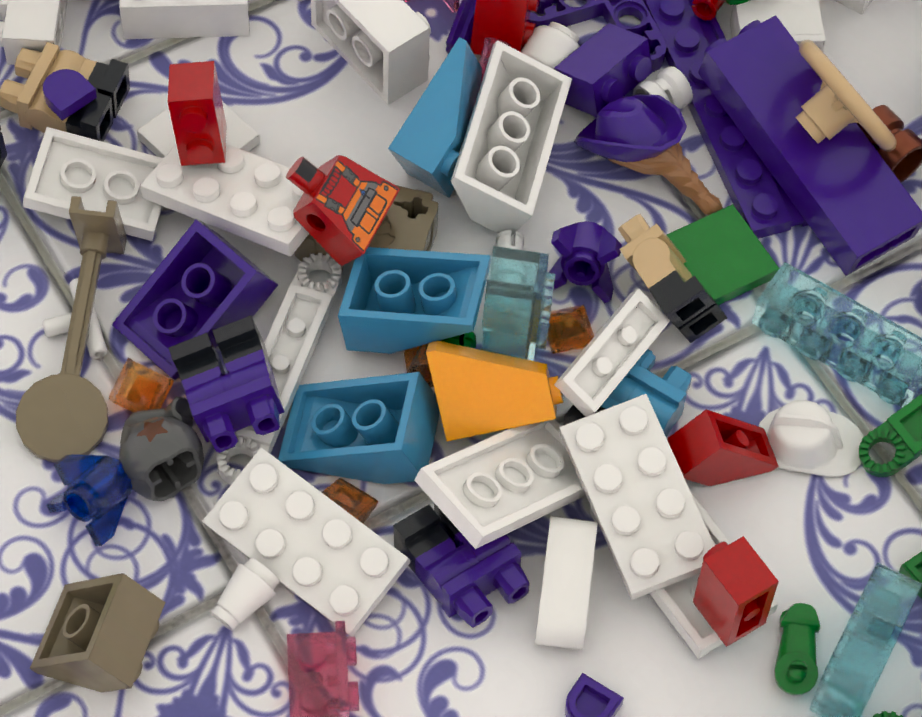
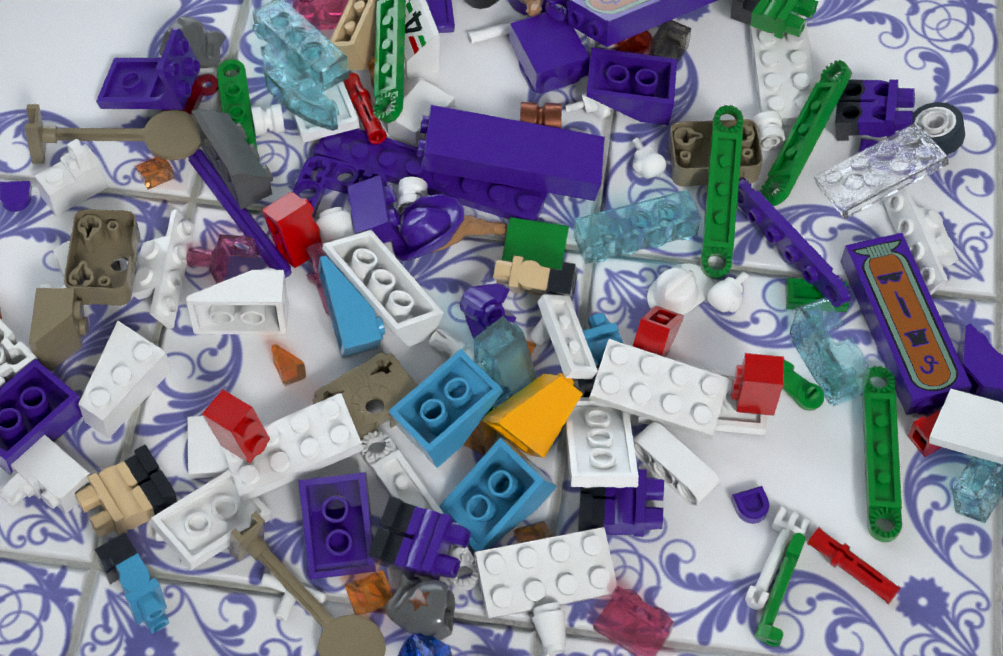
camera: 50 degrees left, 0 degrees up
dark purple tile [43,69,97,121] -> none
torso [286,155,400,266] -> none
tan piece [795,40,897,152] -> none
none -> clear orange slope [271,344,306,386]
none -> white piece [707,272,748,313]

